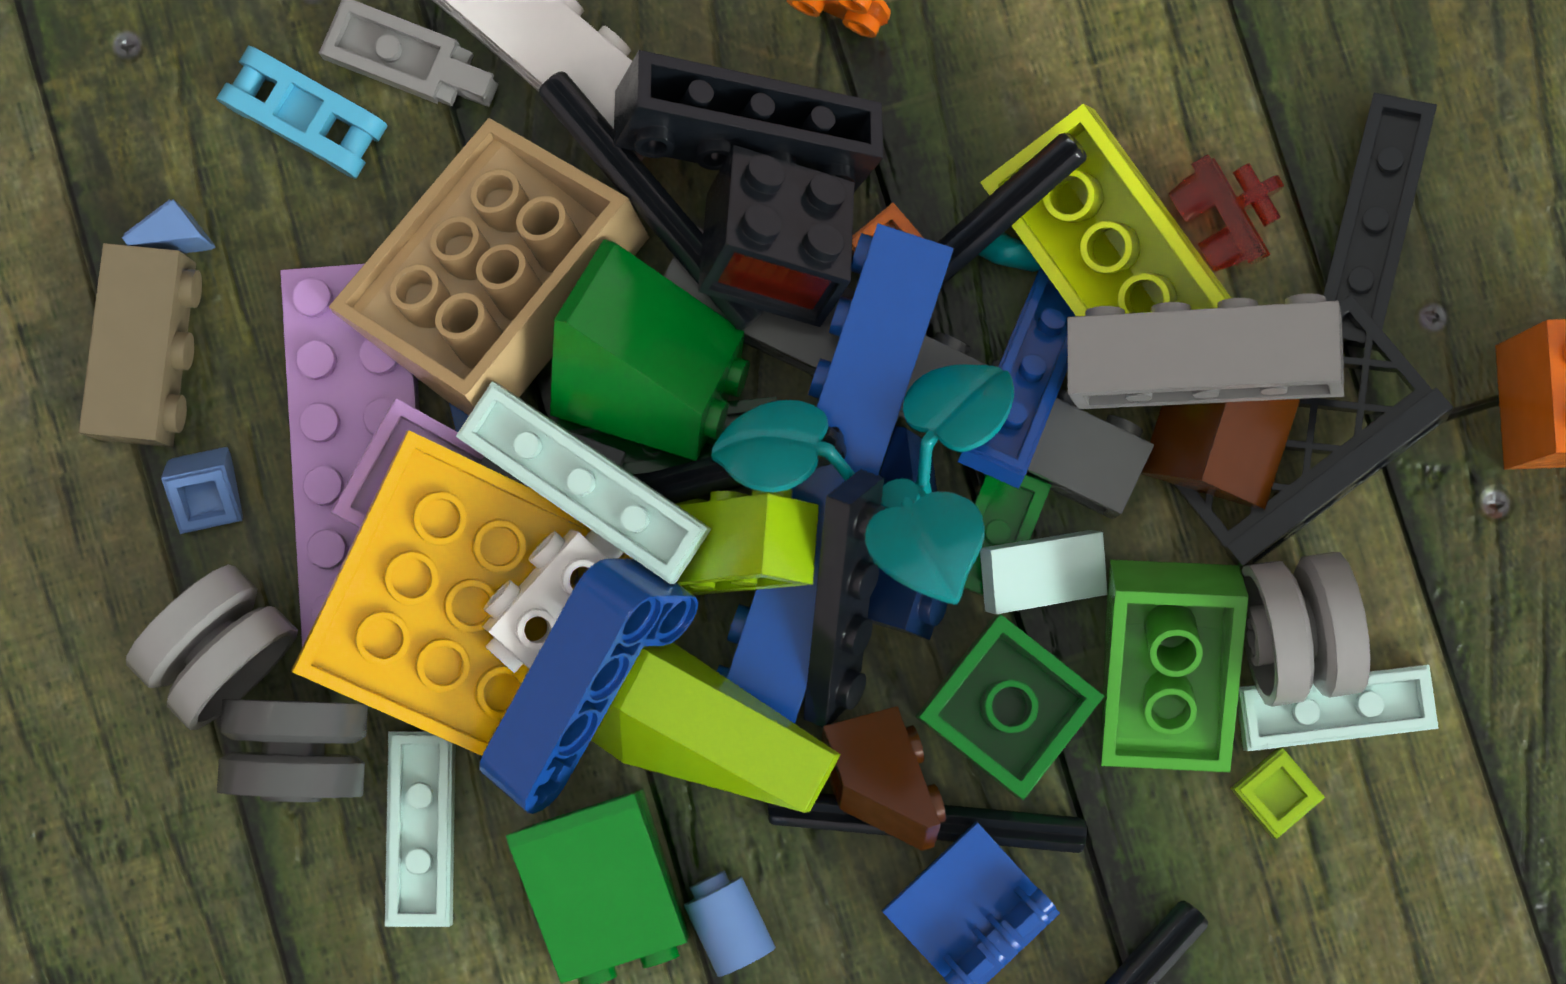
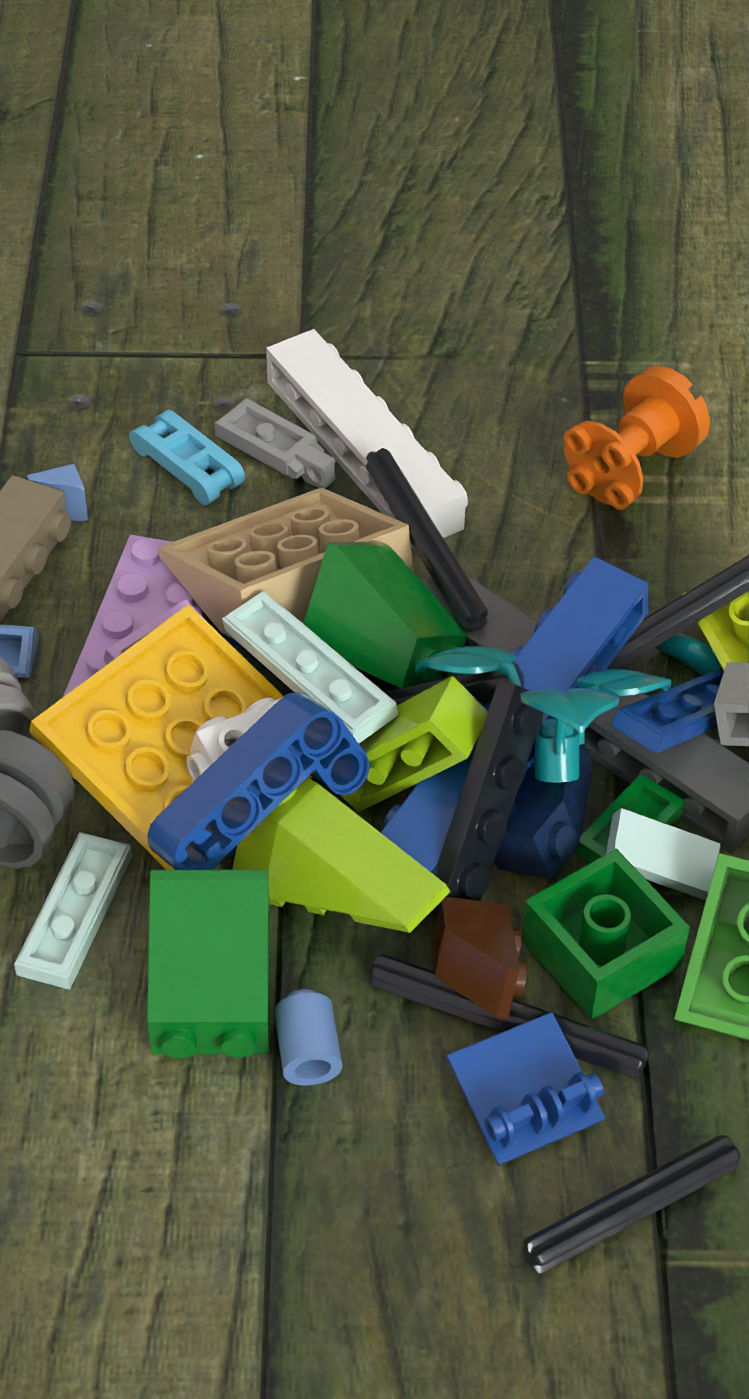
camera: 15 degrees right, 35 degrees down
black brick [613,50,883,193] -> none
black piece [698,145,855,327] -> none

